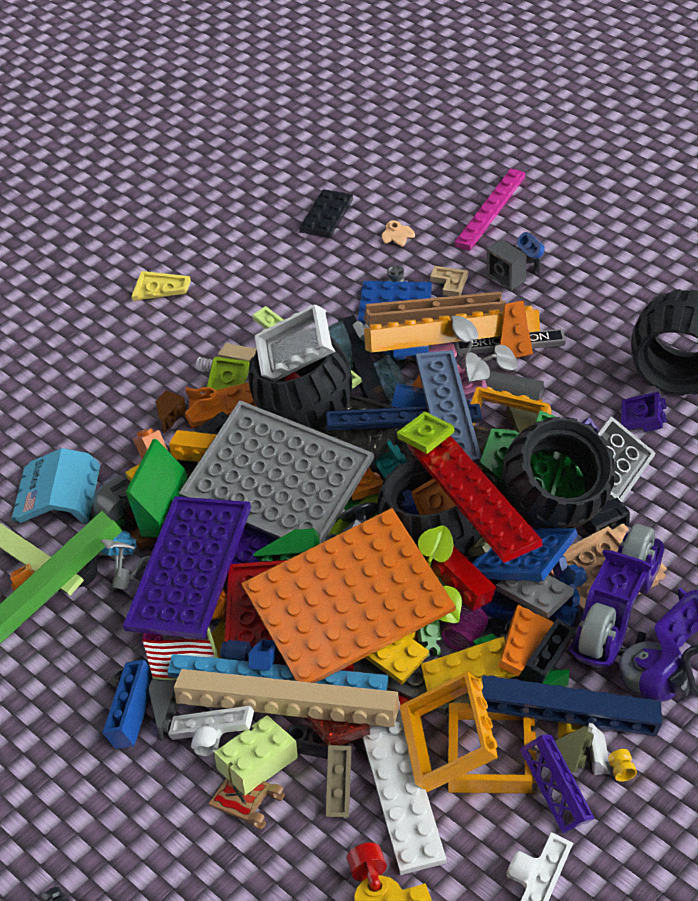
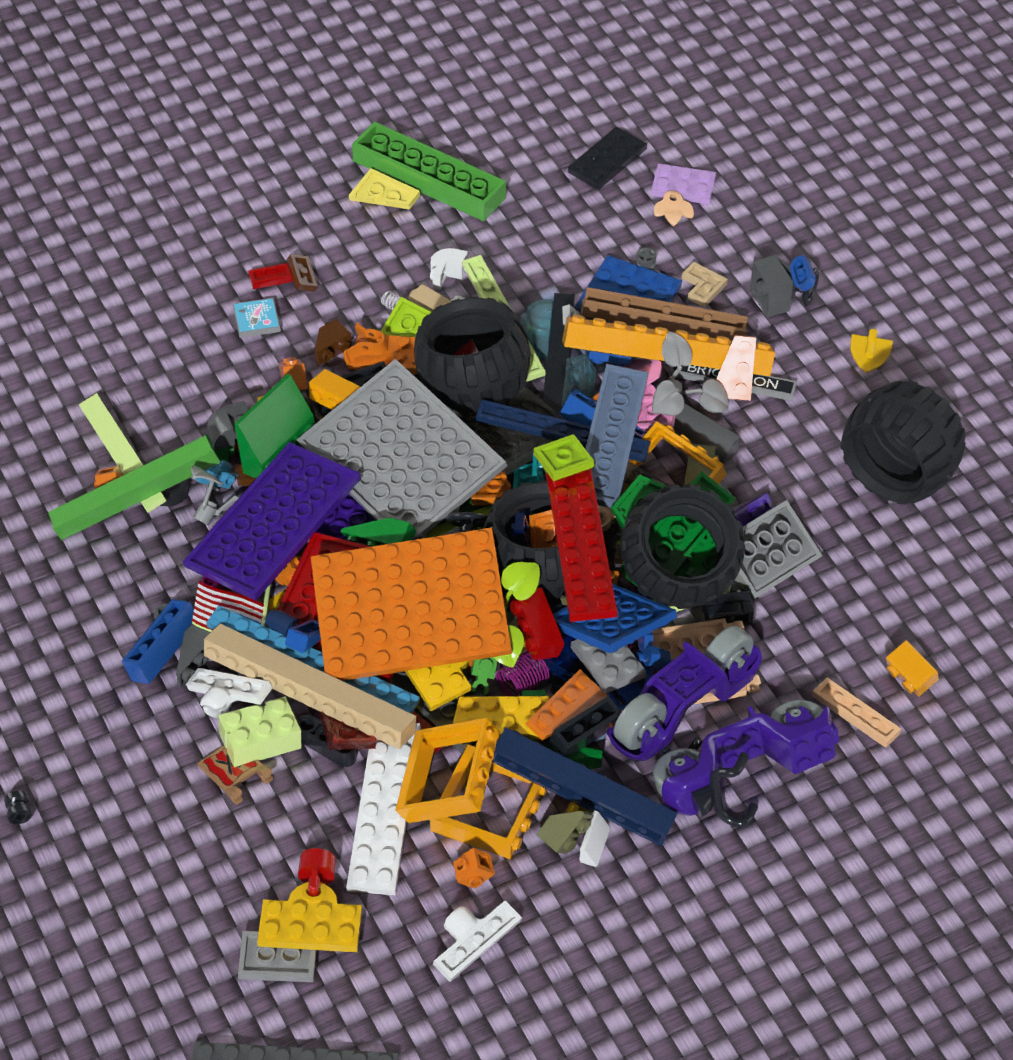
camera: 15 degrees right, 5 degrees up
medium azure hinge [11,448,100,524] -> none
window [255,305,335,382] -> none
dark tan plate [326,745,351,817] -> none
dark pink plate [455,168,525,251] -> none
dark purple fence [520,735,595,834] -> none
yellow wheel [608,749,637,782] -> none
dark purple plate [621,391,667,432] -> none
none -> tile [233,298,281,338]
none -> red plate [248,263,293,289]
none -> reddish brown plate [287,254,318,292]
none -> bright green brick [352,121,506,221]
none -> white brick [430,248,468,290]
none -> orange brick [453,848,495,889]
none -> lavender plate [651,163,716,204]
none -> yellow shield [850,329,893,373]

